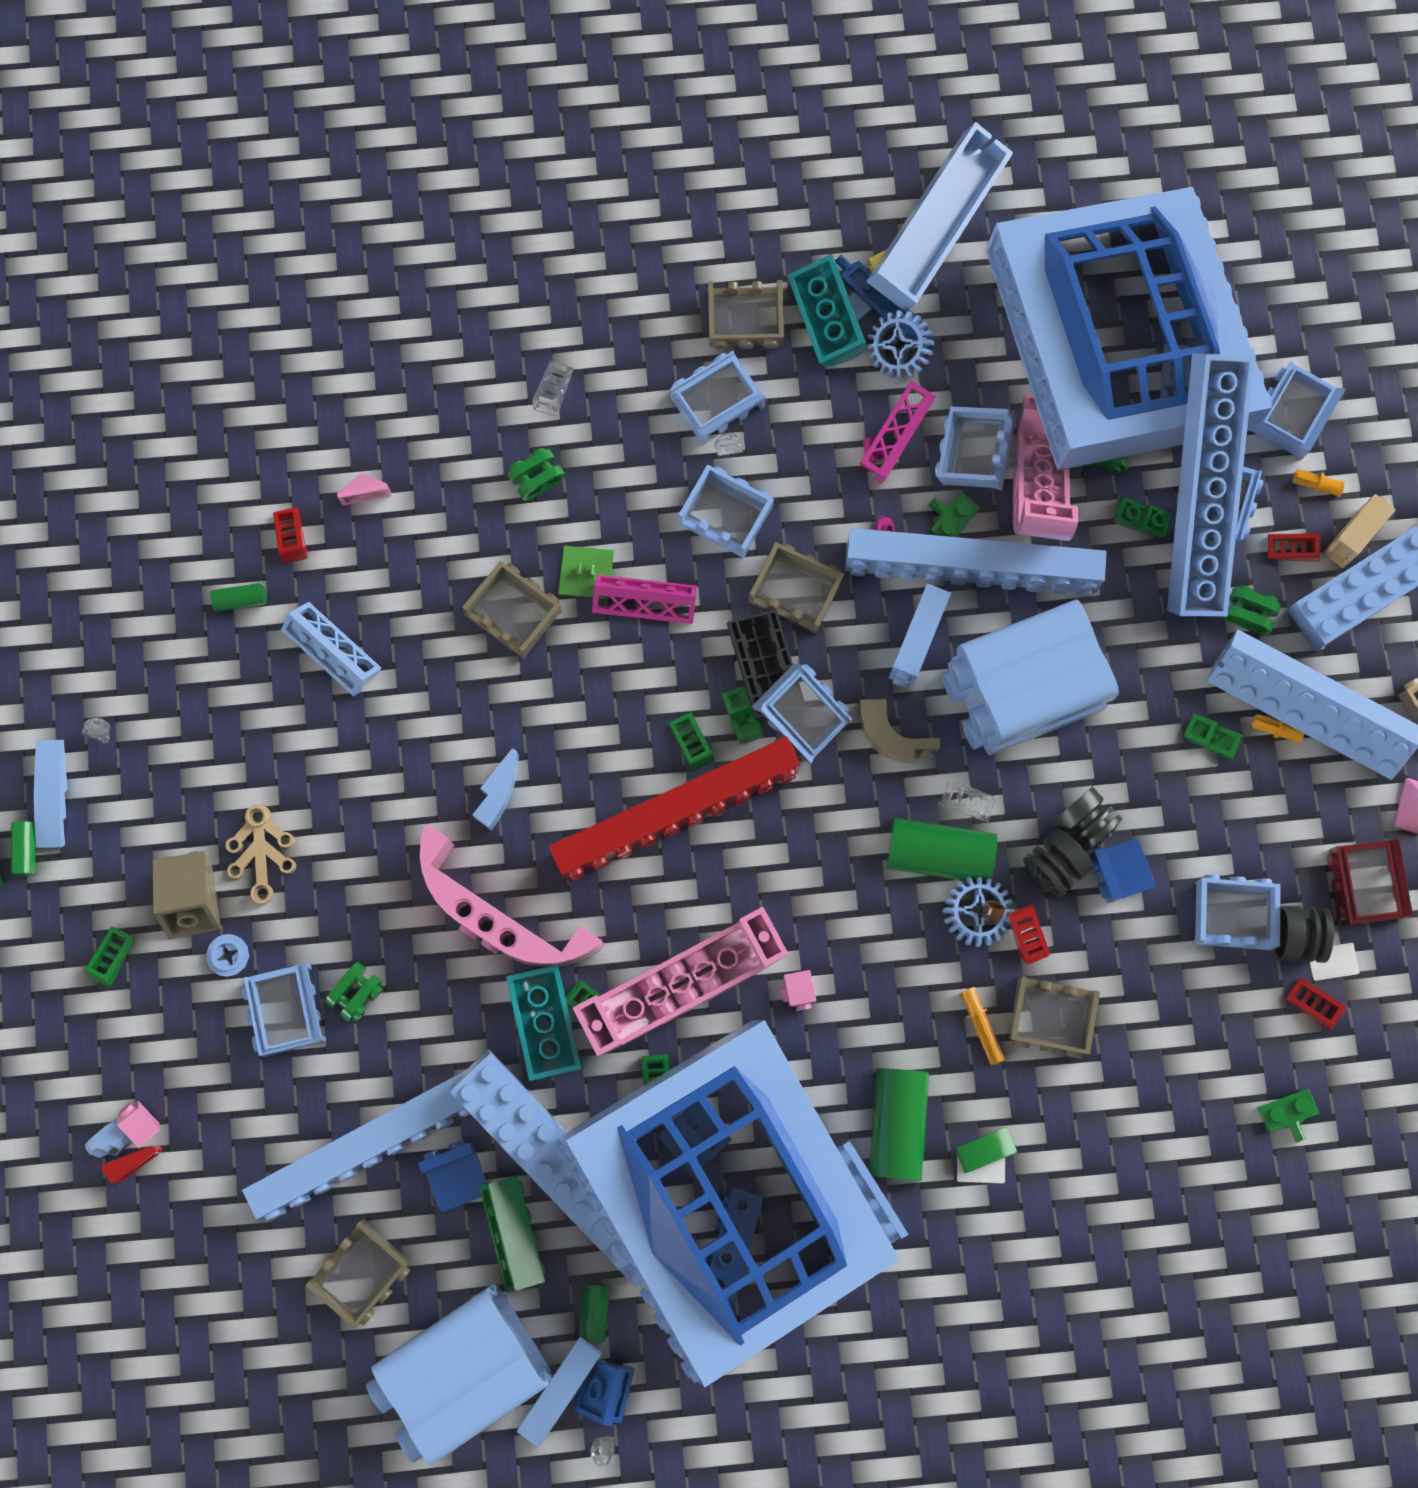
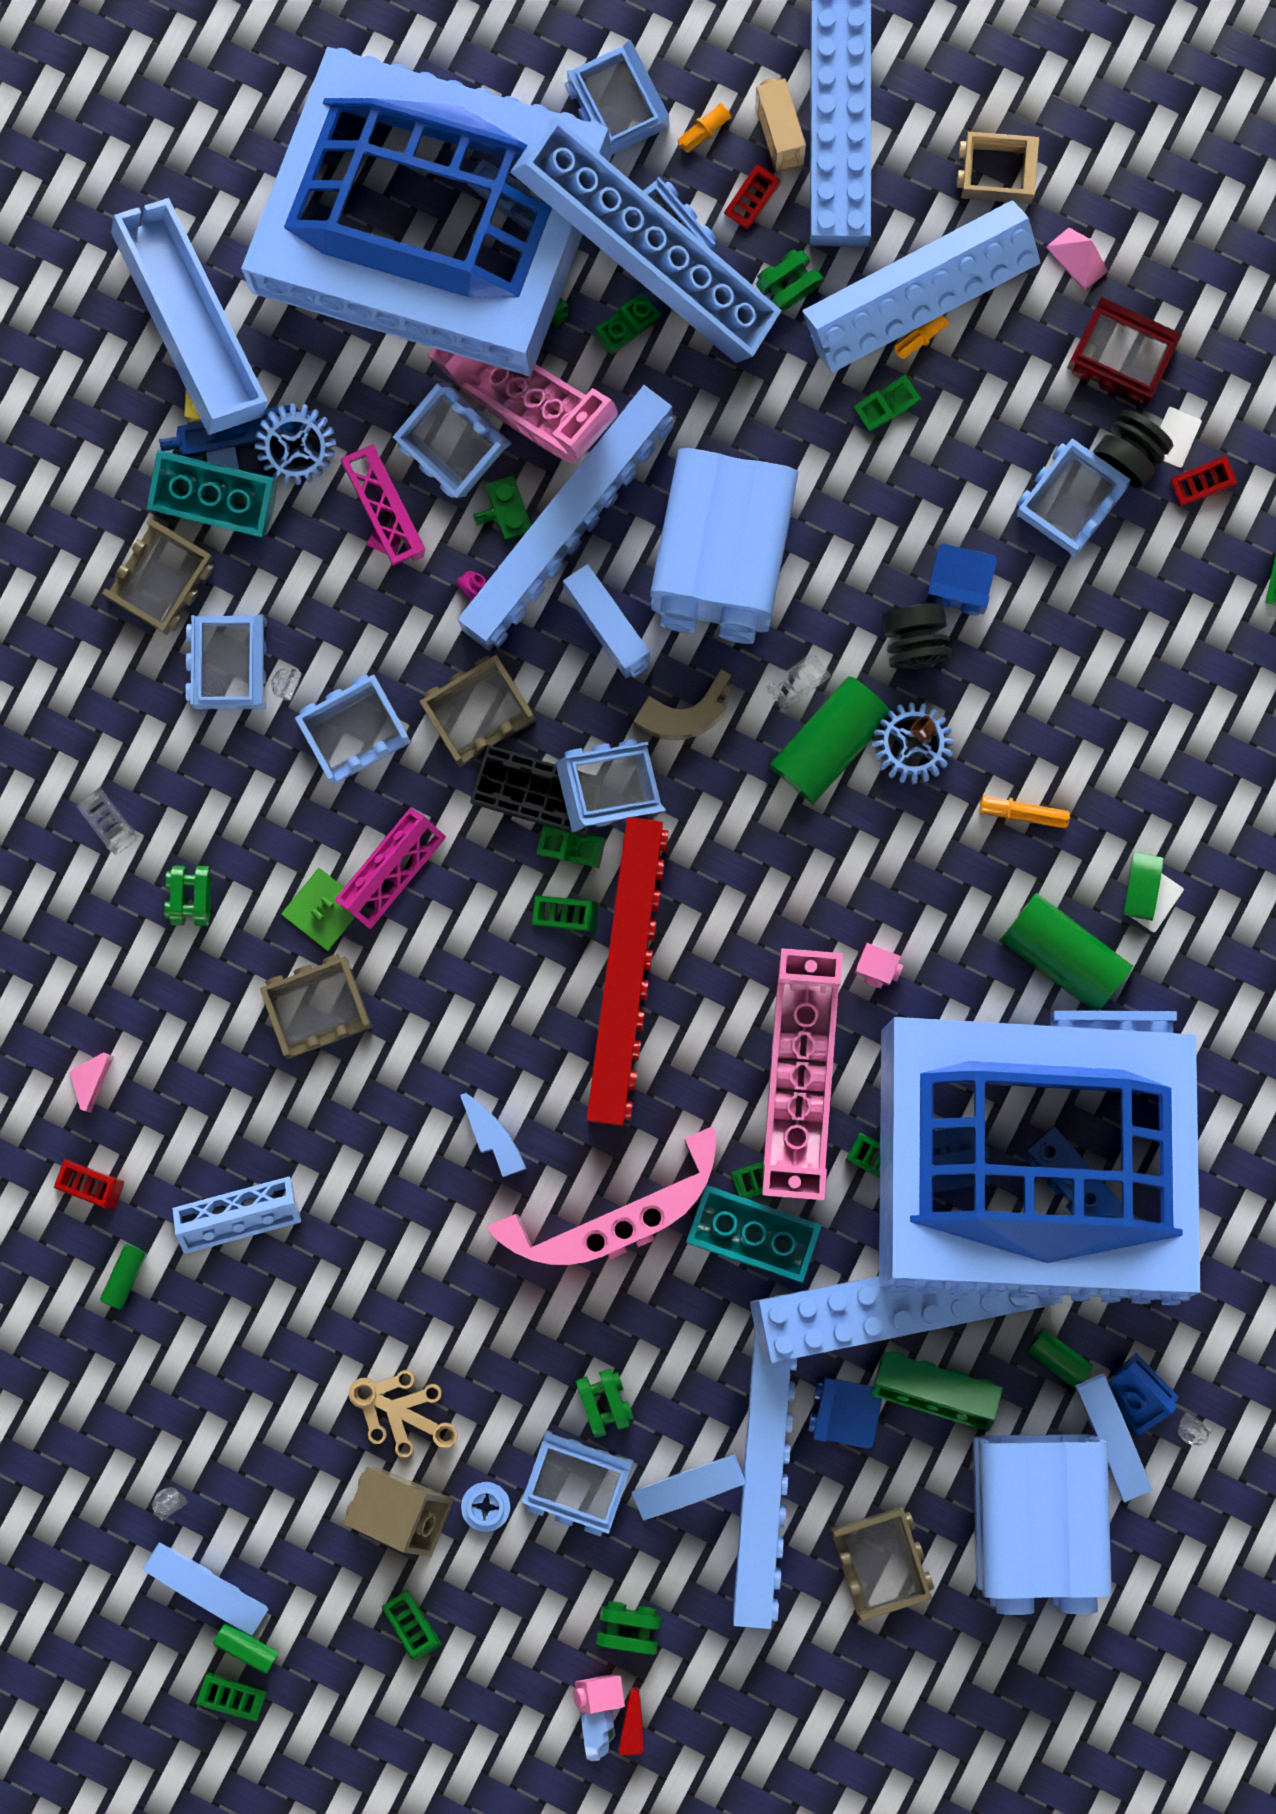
camera: 50 degrees left, 5 degrees up
red slope [1008,904,1050,965] -> none
window [1008,976,1100,1059] -> none
pearl dark grey wheel [1052,786,1123,852] -> none
none -> green brick [596,1601,662,1655]
none -> light blue slope [632,1454,746,1521]

